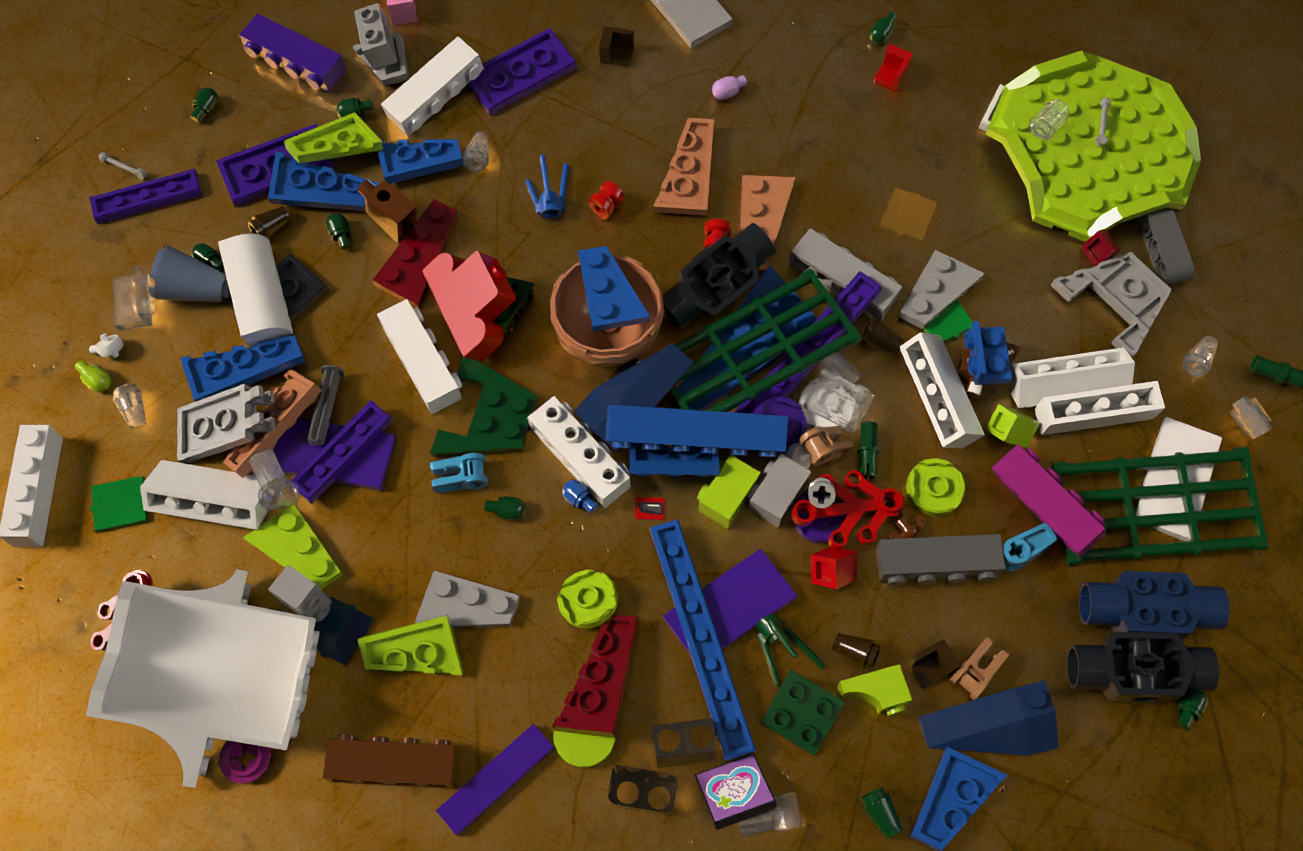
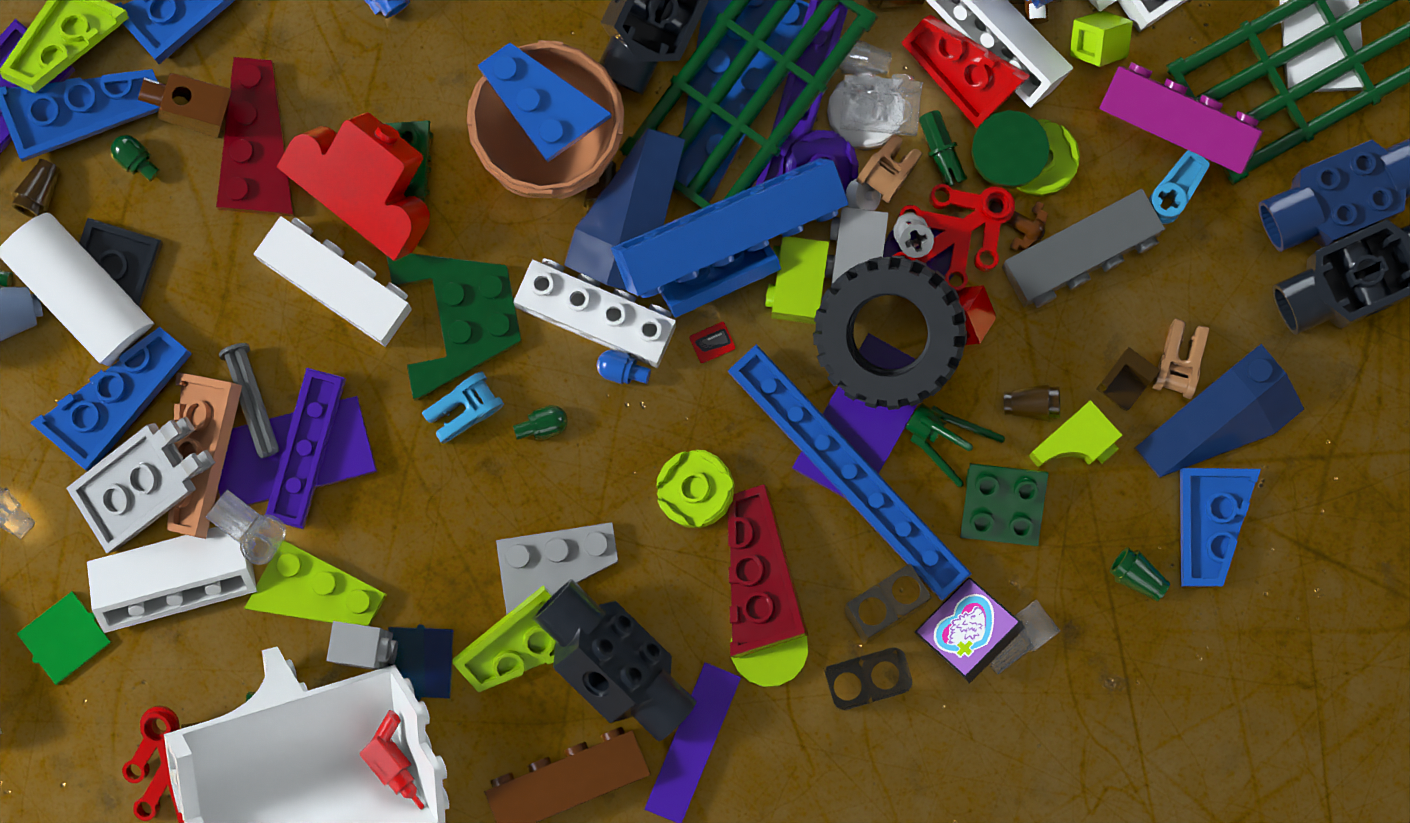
camera: 25 degrees left, 15 degrees up
none -> piece [359,710,424,809]
none -> black brick [533,579,697,741]
none -> black tyre [813,255,967,410]
none -> red wing [901,14,1030,128]
none -> dark green tile [971,110,1050,189]

